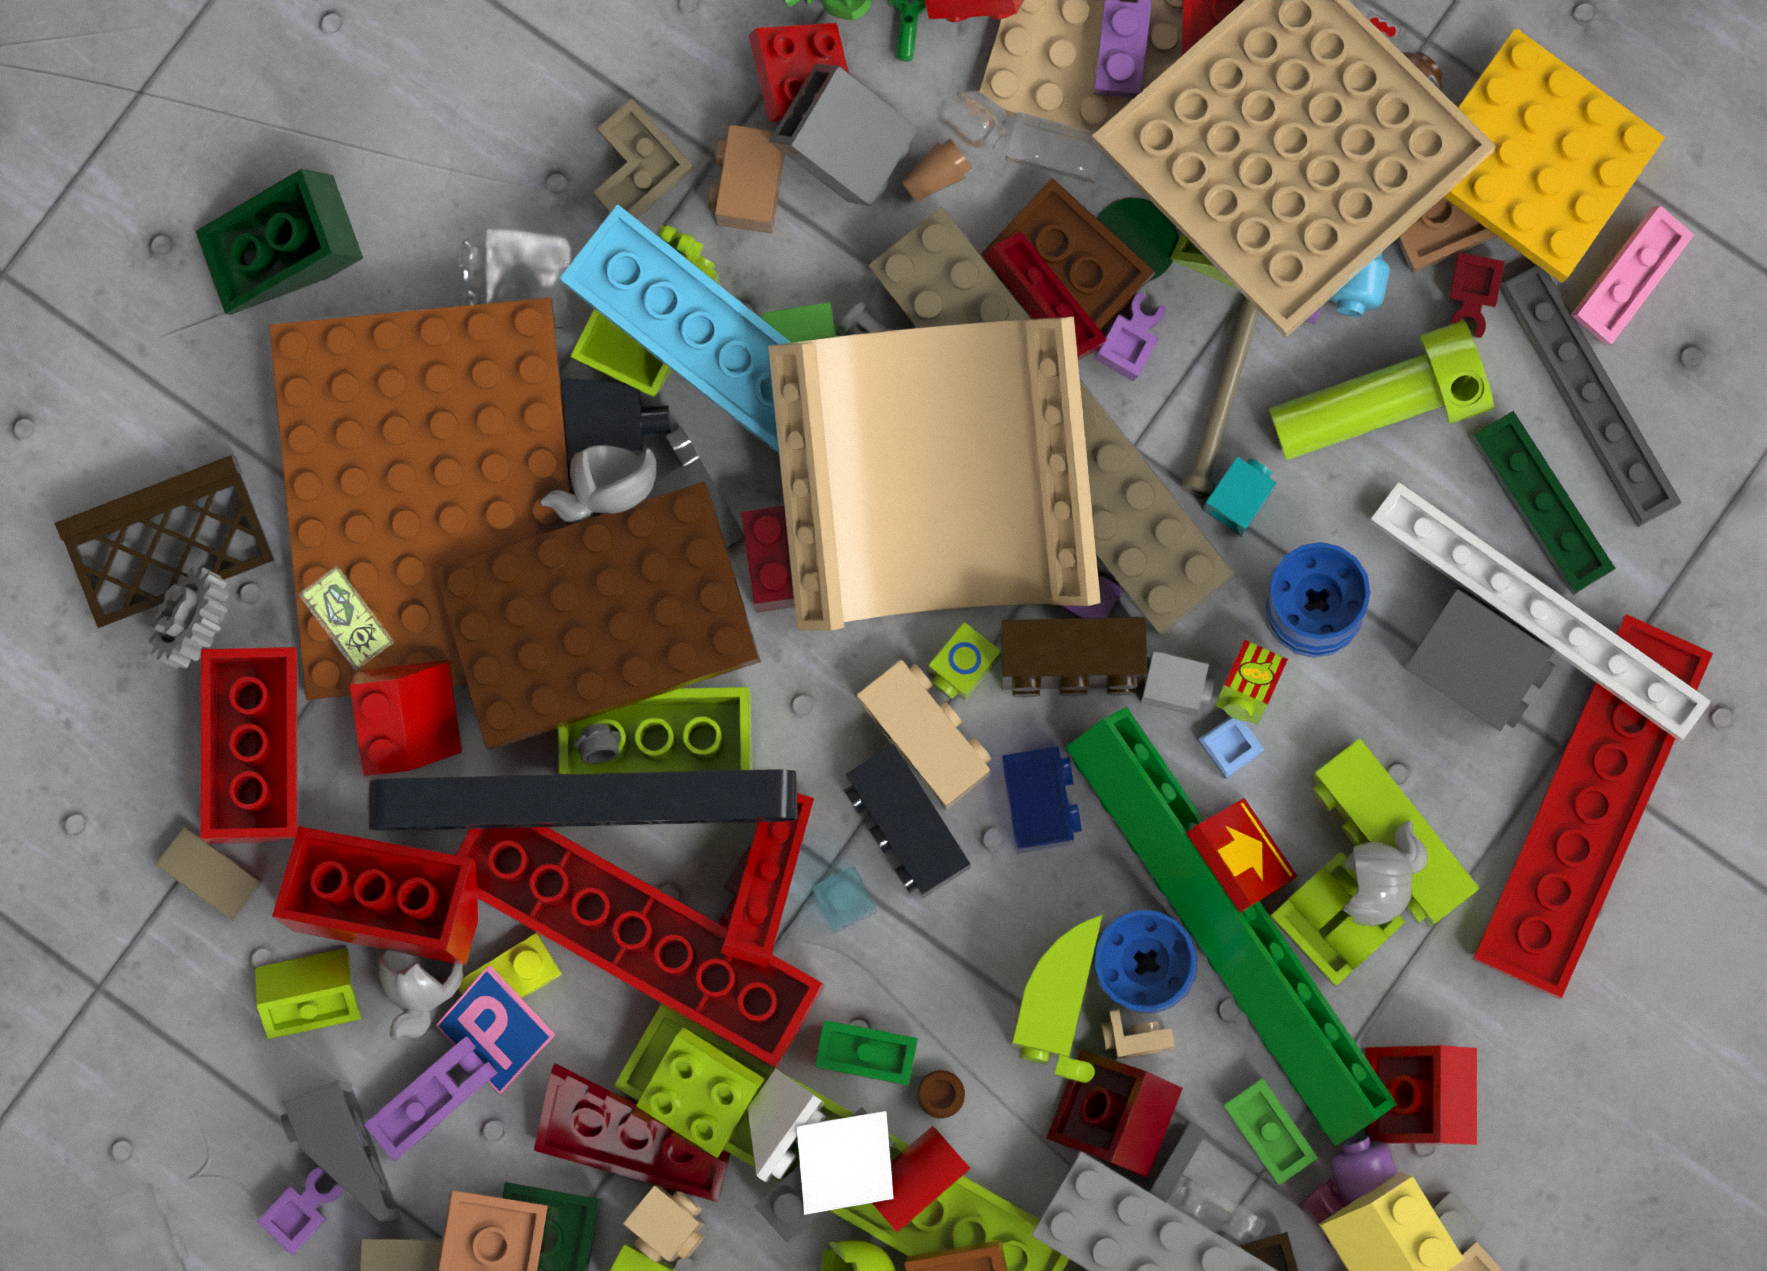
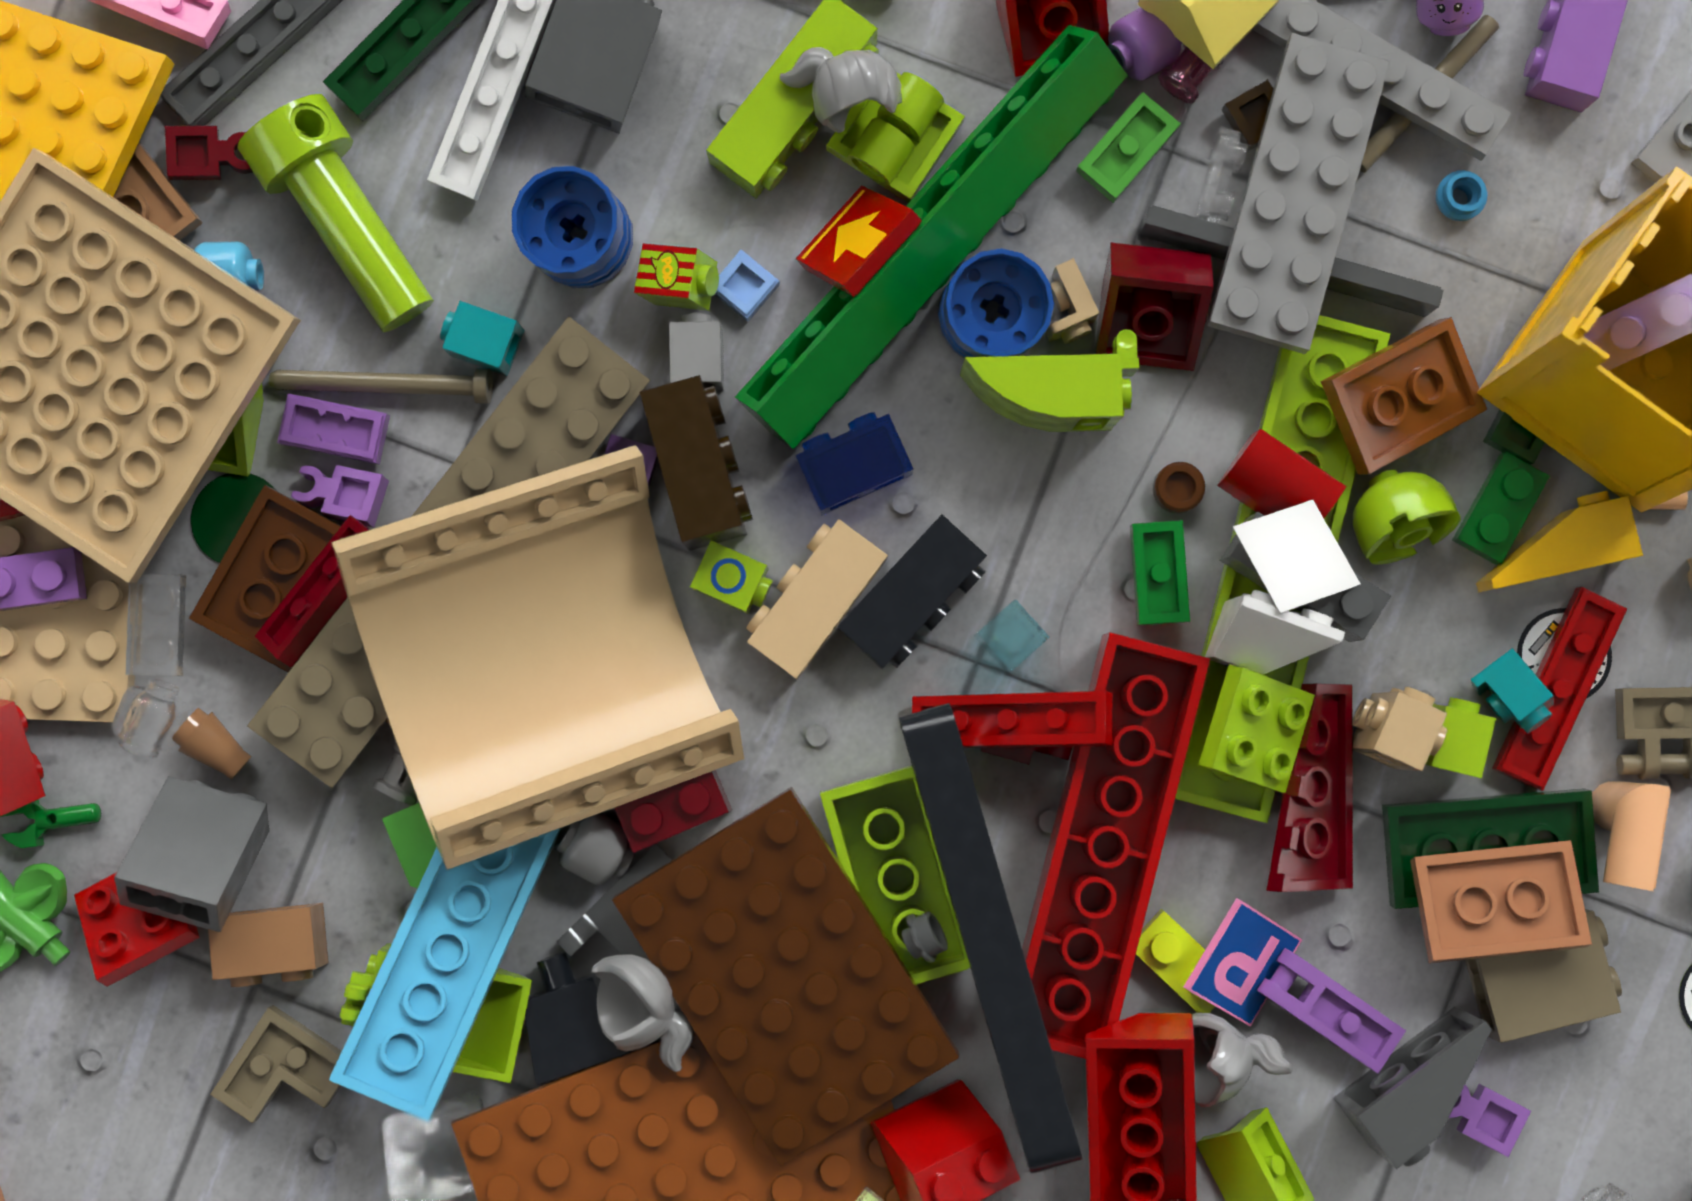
camera: 110 degrees left, 5 degrees up
none -> medium lavender plate [277,393,390,465]
none -> light grey head [554,813,634,885]

